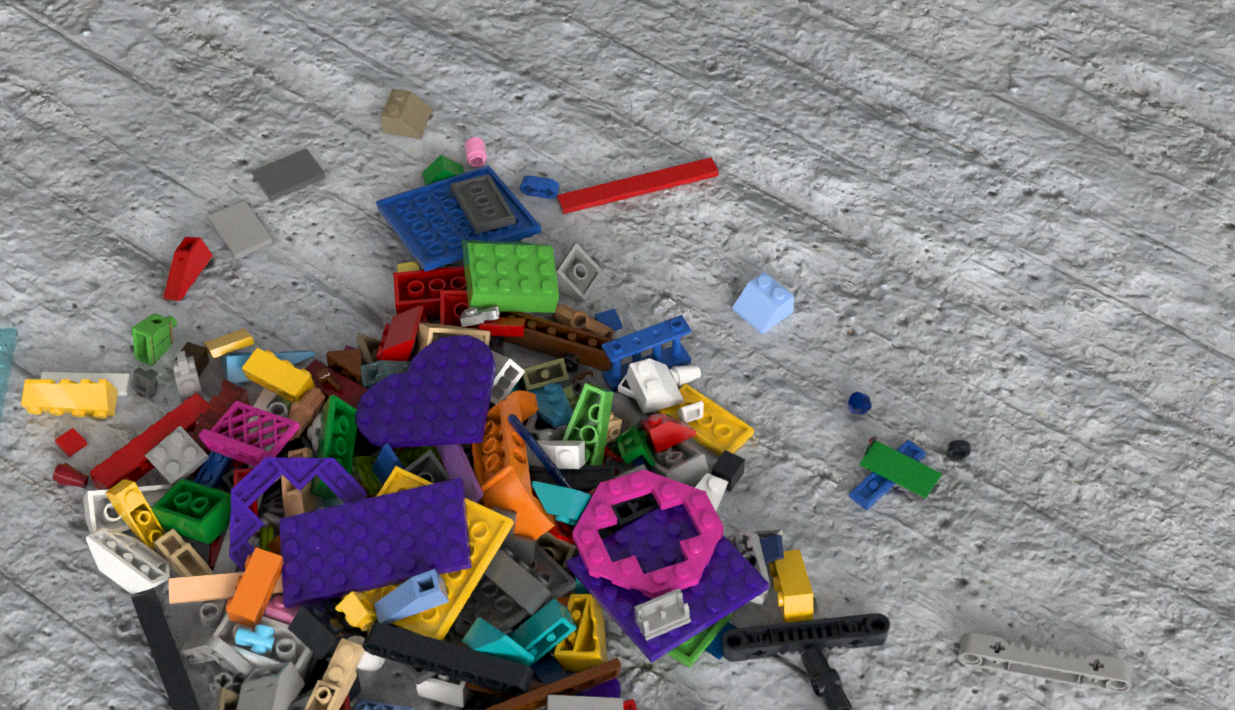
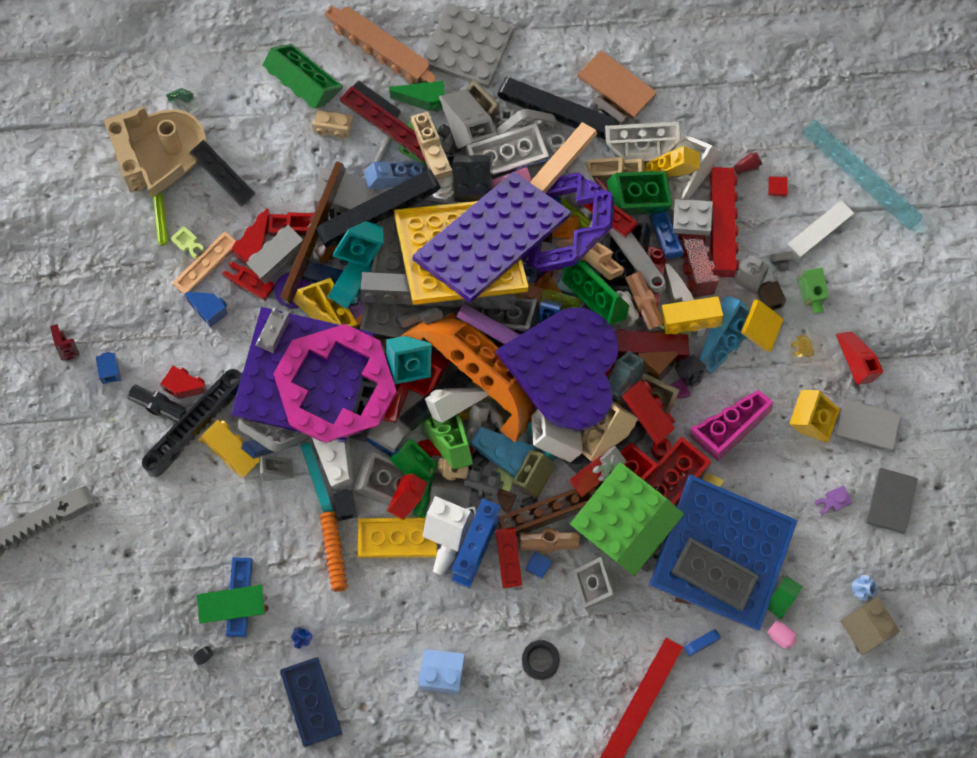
camera: 135 degrees right, 20 degrees up
yellow wedge [21,379,118,419] -> none
dark pink fence [198,401,301,467] -> none
orange brick [226,548,284,629] -> none
medium azure plate [235,625,275,654] -> none
reddish brown hand [315,368,342,391] -> none
yellow brick [335,591,377,631] -> none
medium blue slope [374,569,449,624] -> none
clear blue piece [508,414,583,492] -> none
white slope [677,401,704,423] -> none
none -> red slope [160,365,207,399]
none -> dark blue tile [280,657,343,748]
none -> teal beam [300,442,333,513]
none -> orange piece [319,512,348,592]
none -> red tile [495,527,522,588]
none -> black tyre [522,640,560,680]
none -> nougat tile [578,50,657,119]
none -> plate [594,95,631,123]
none -> black slope [674,354,706,387]
none -> dark pink wedge [690,390,773,462]
none -> yellow slope [789,390,840,443]
none -> clear yellow tile [791,334,815,358]
none -> medium lavender plate [814,485,853,515]
none -> light blue gear [852,575,877,601]

